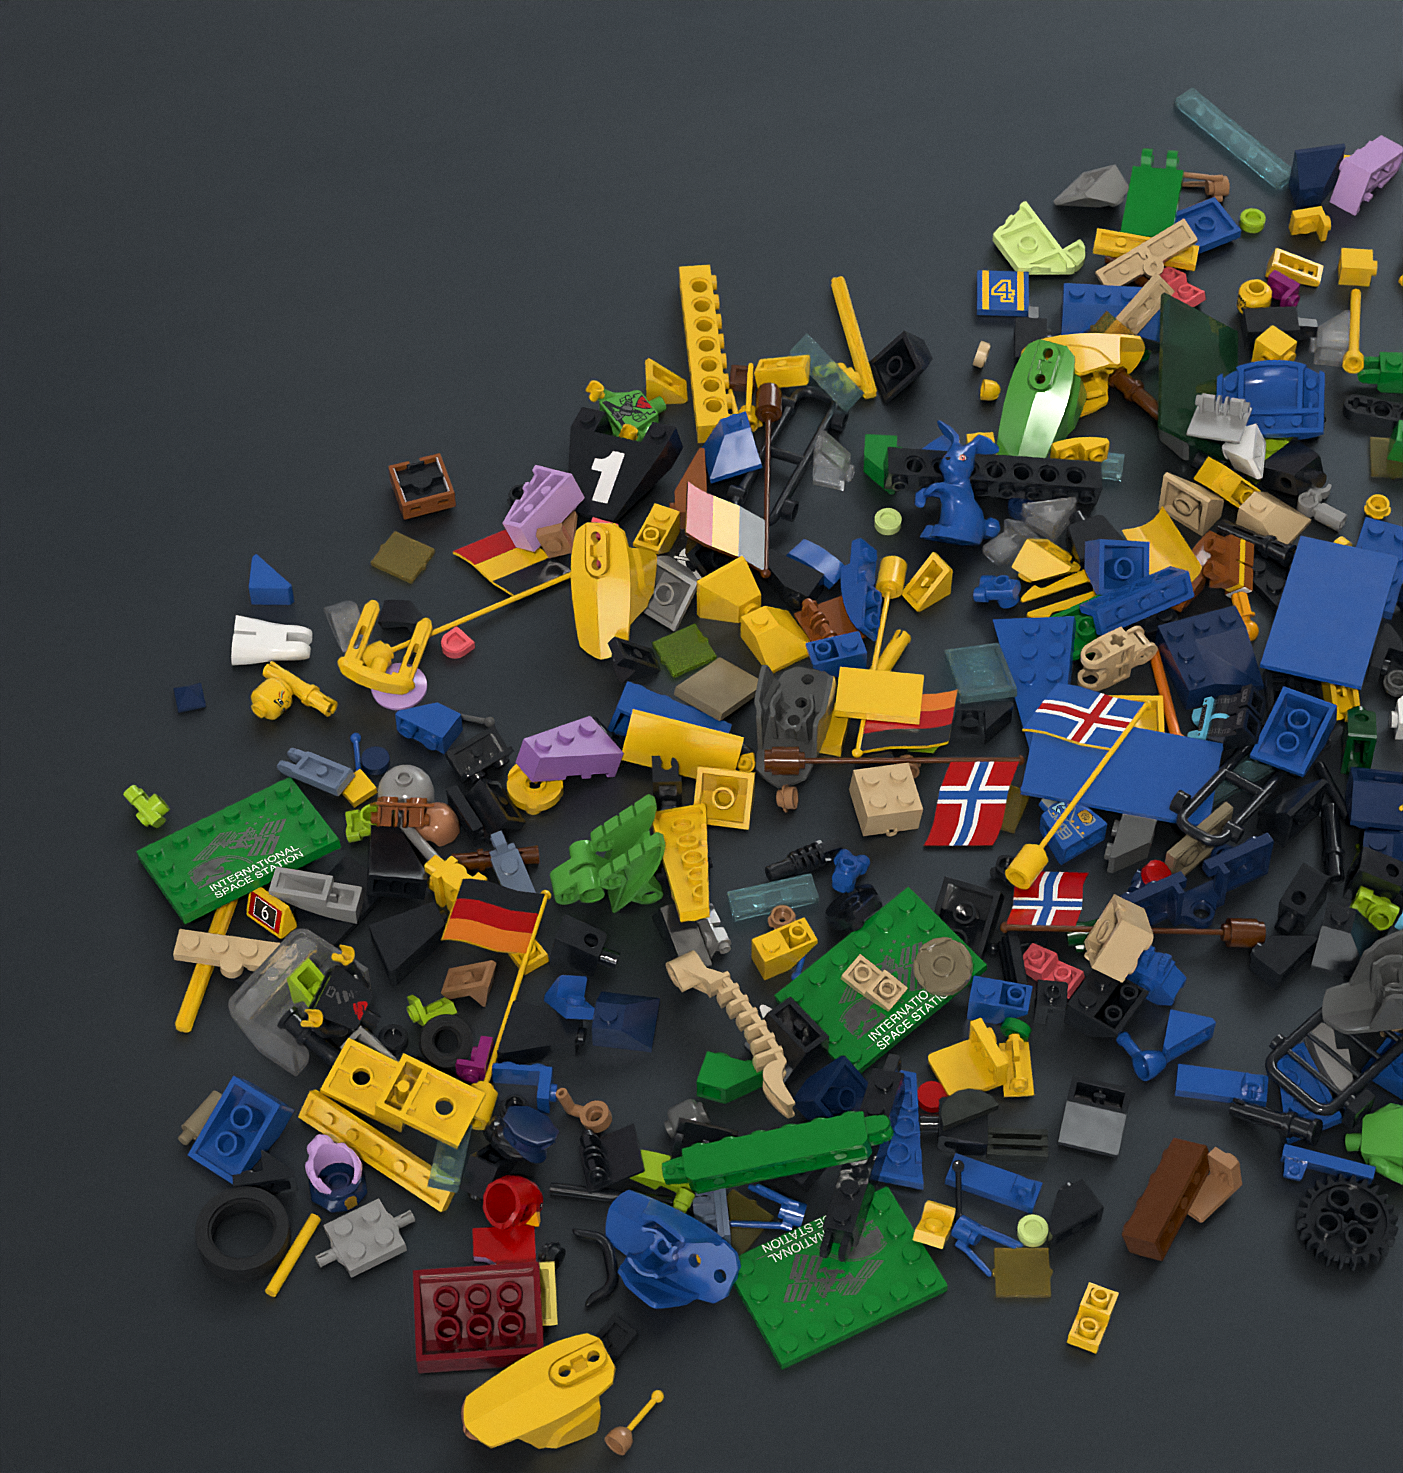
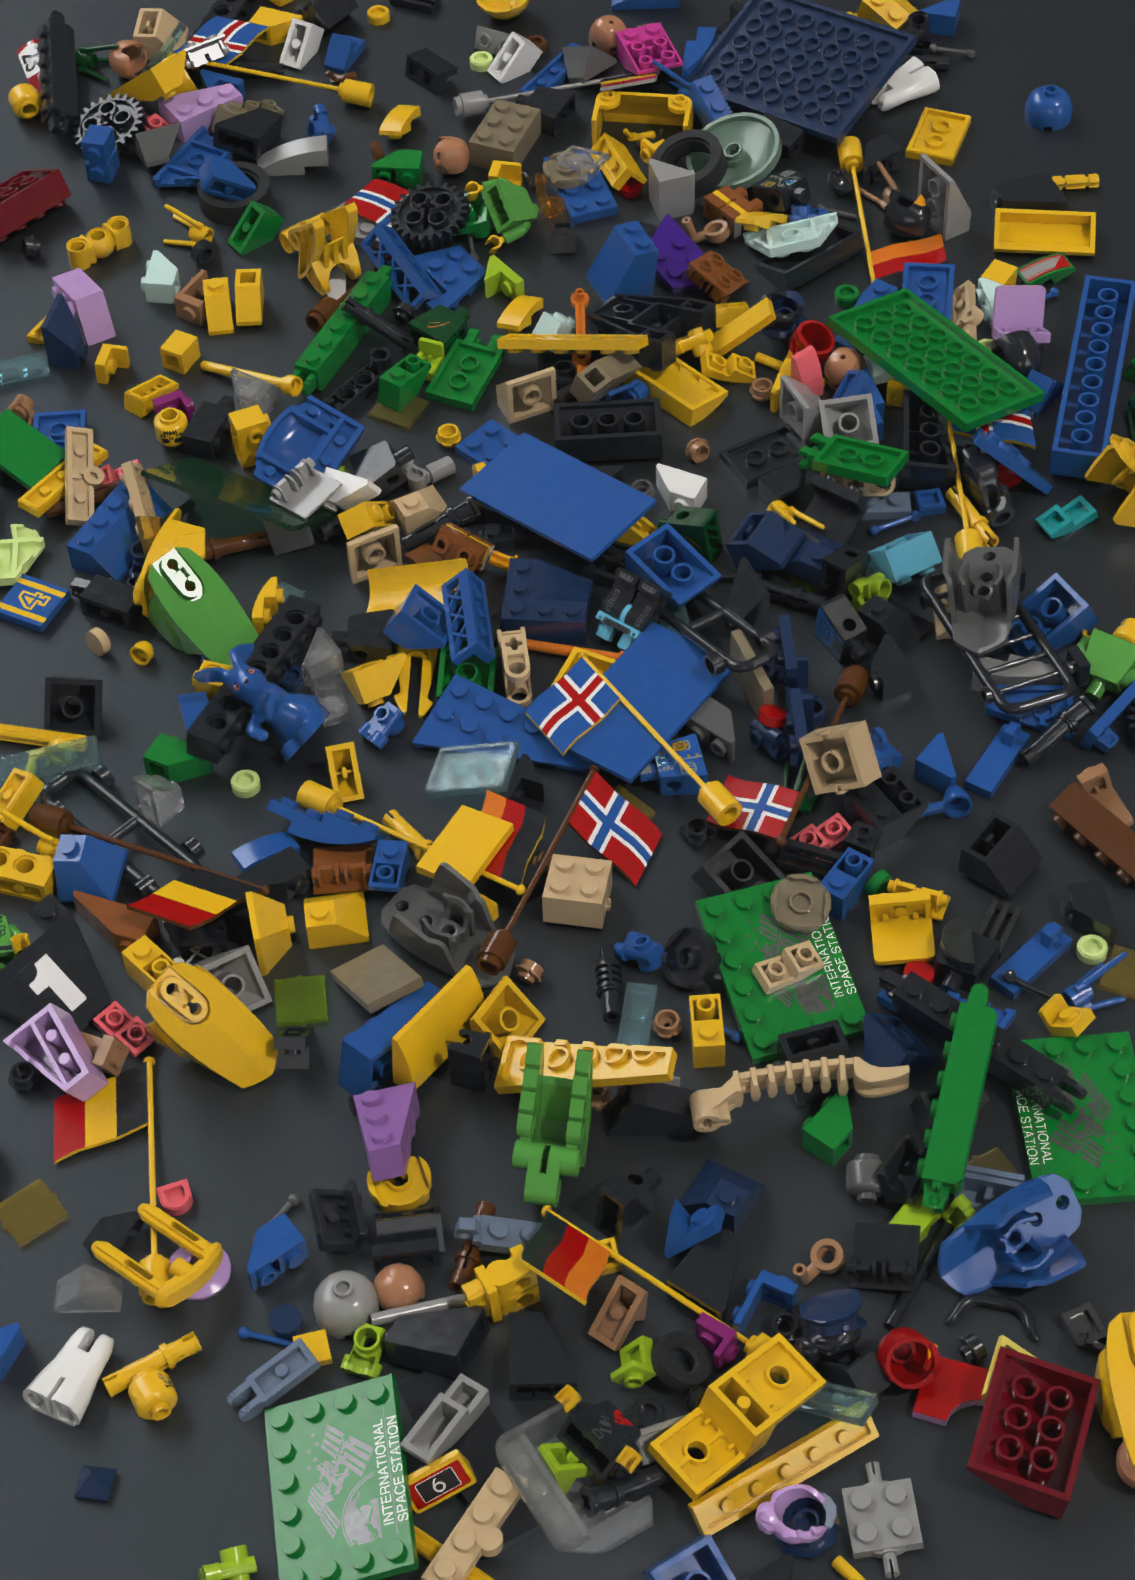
camera: 65 degrees left, 5 degrees down
dark orange hinge [370,796,435,828] -> none
blue plant [729,1184,807,1232] -> none
lime tile [1239,208,1266,233] -> none

